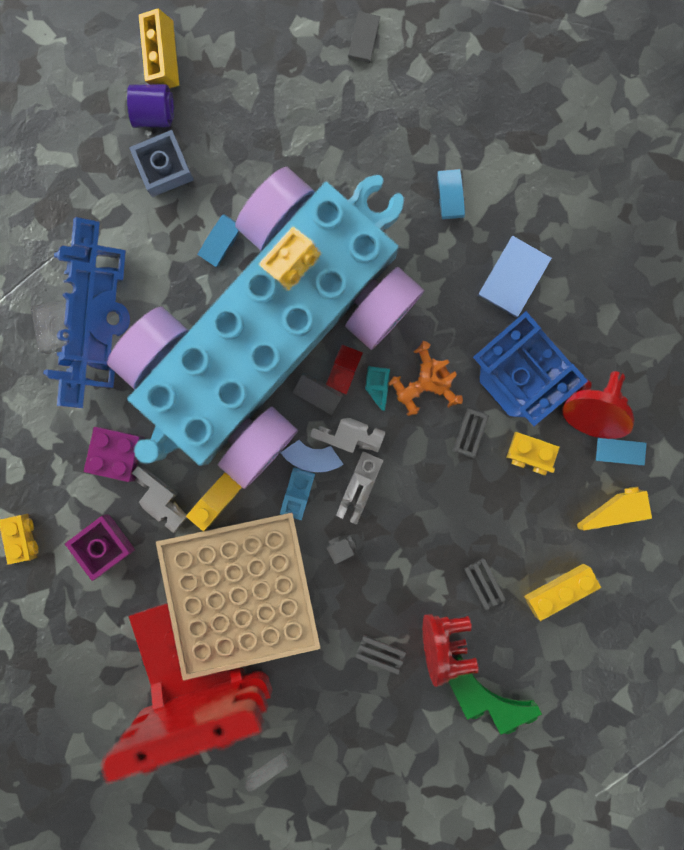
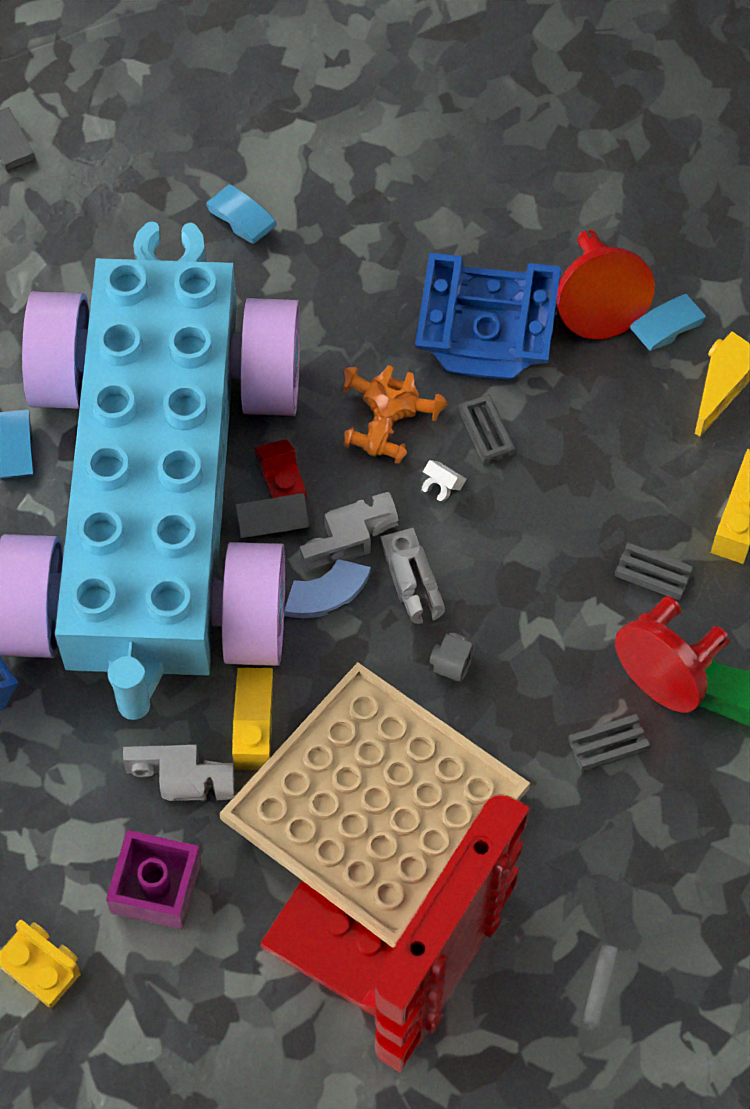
camera: 40 degrees left, 25 degrees down
magenta brick [83,427,145,482] -> none
yellow bracket [259,227,321,291] -> none
dark azure slope [280,467,315,520] -> none
teal tile [365,366,390,411] -> none
light blue tile [478,236,552,318] -> none
yellow bracket [506,432,560,476] -> none
none -> white tile [422,460,467,502]

